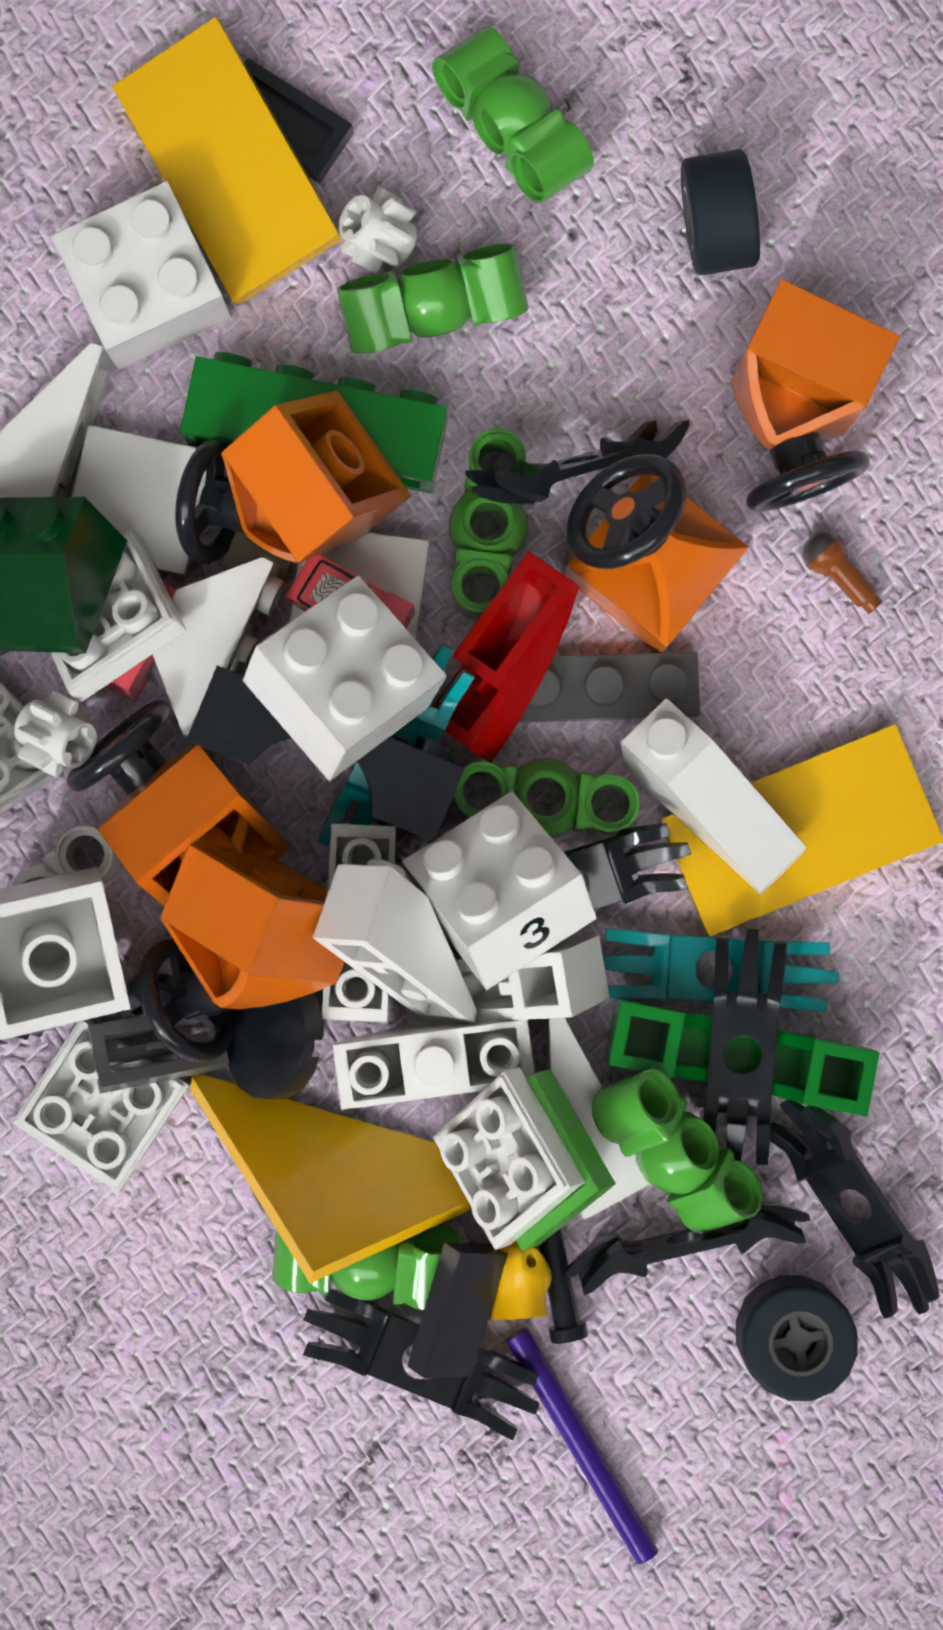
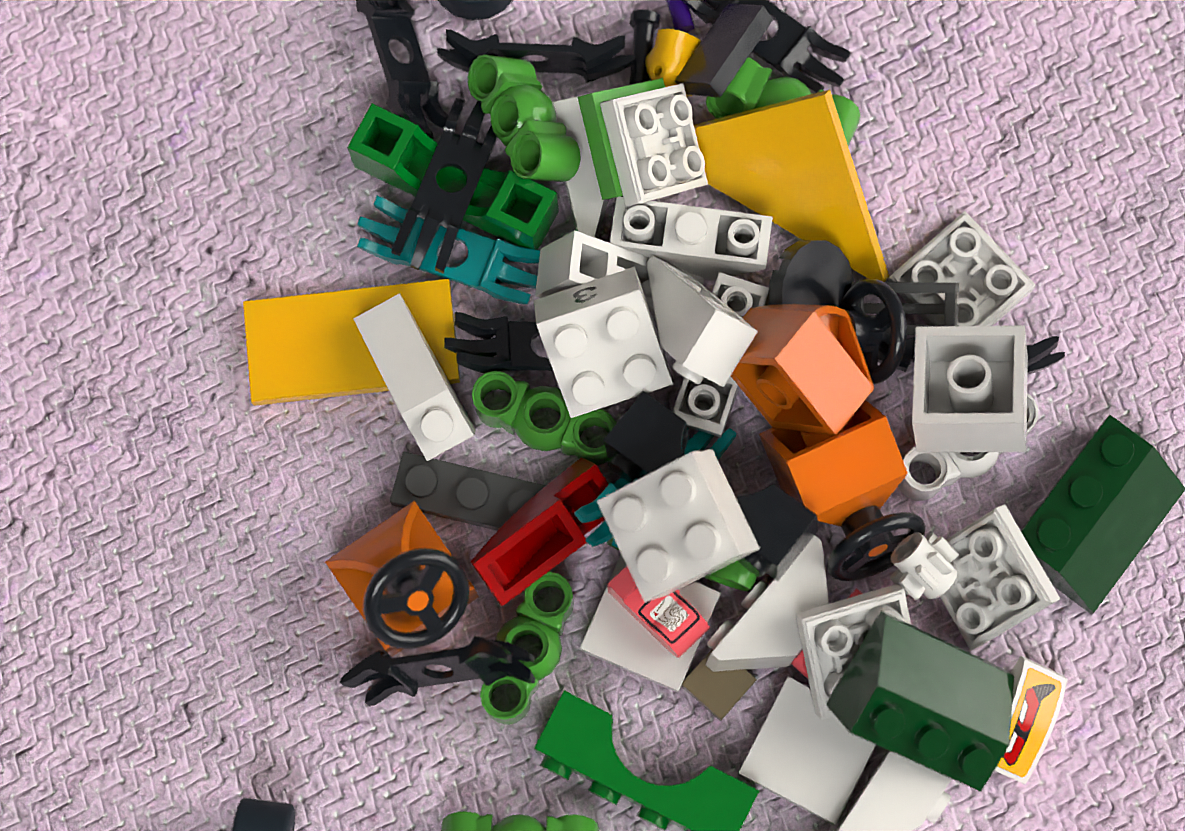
camera: 160 degrees left, 10 degrees down
orange piece [175,390,412,564] -> none
orange piece [731,279,900,512] -> none
dark orange piece [802,530,883,614] -> none

